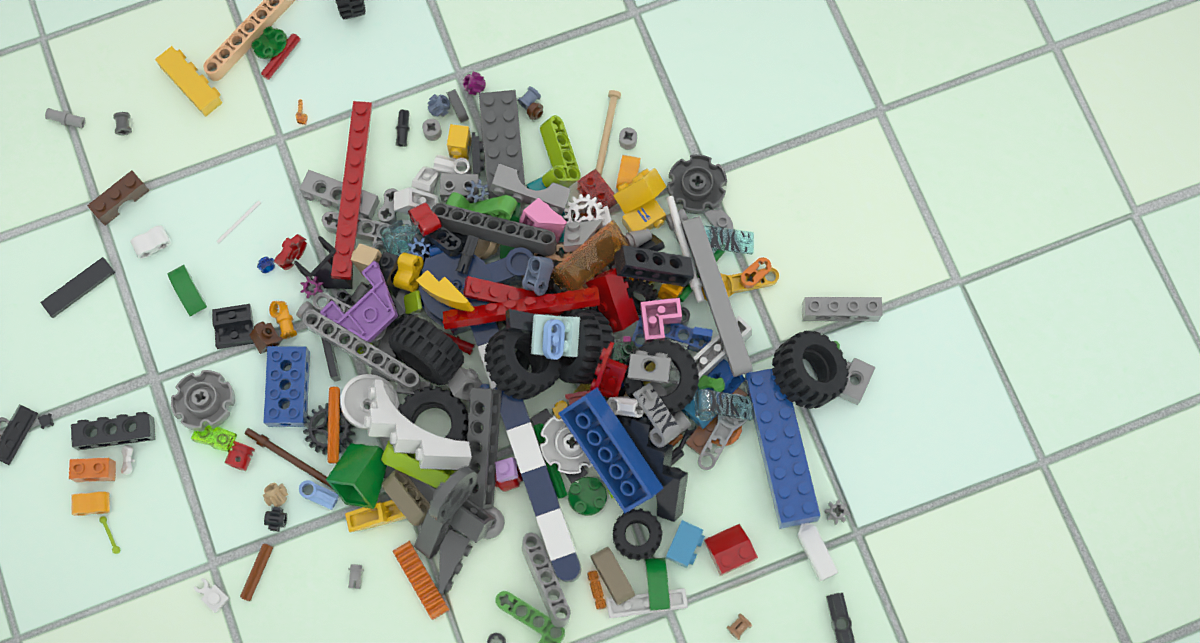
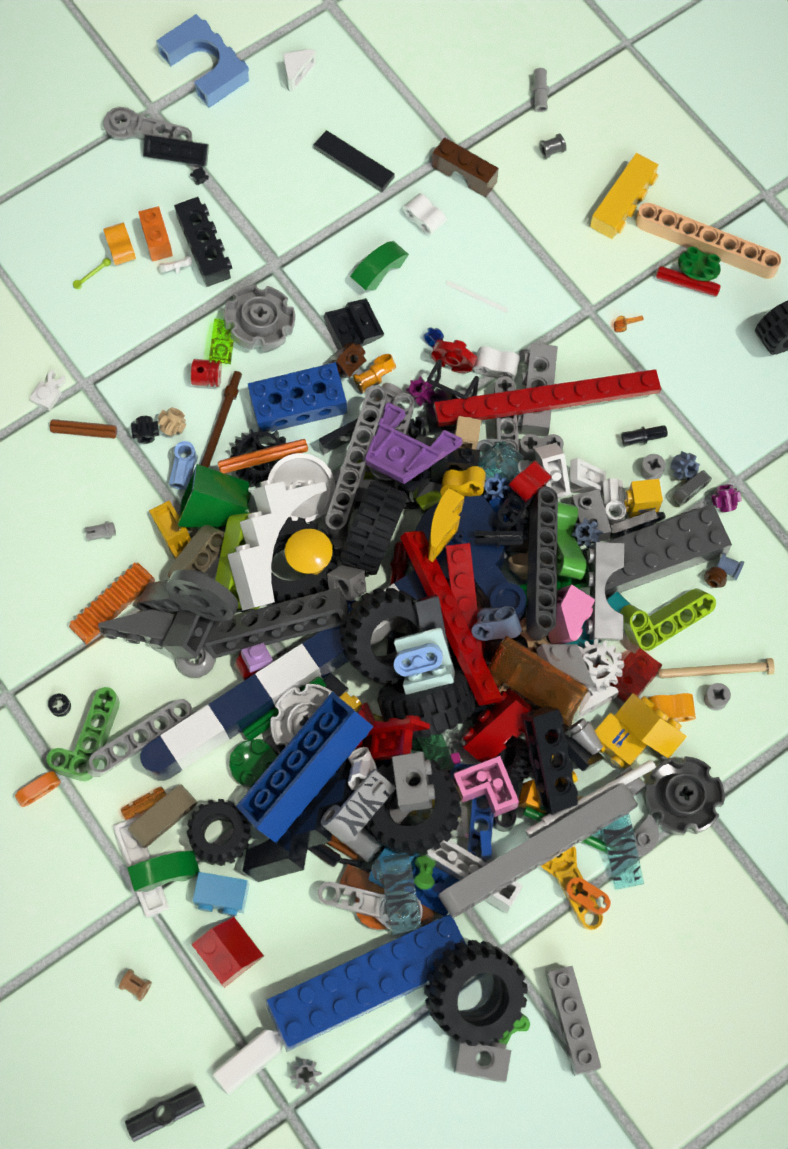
camera: 75 degrees right, 5 degrees down
none -> yellow dish [285,529,333,575]
none -> white axle [473,346,520,380]

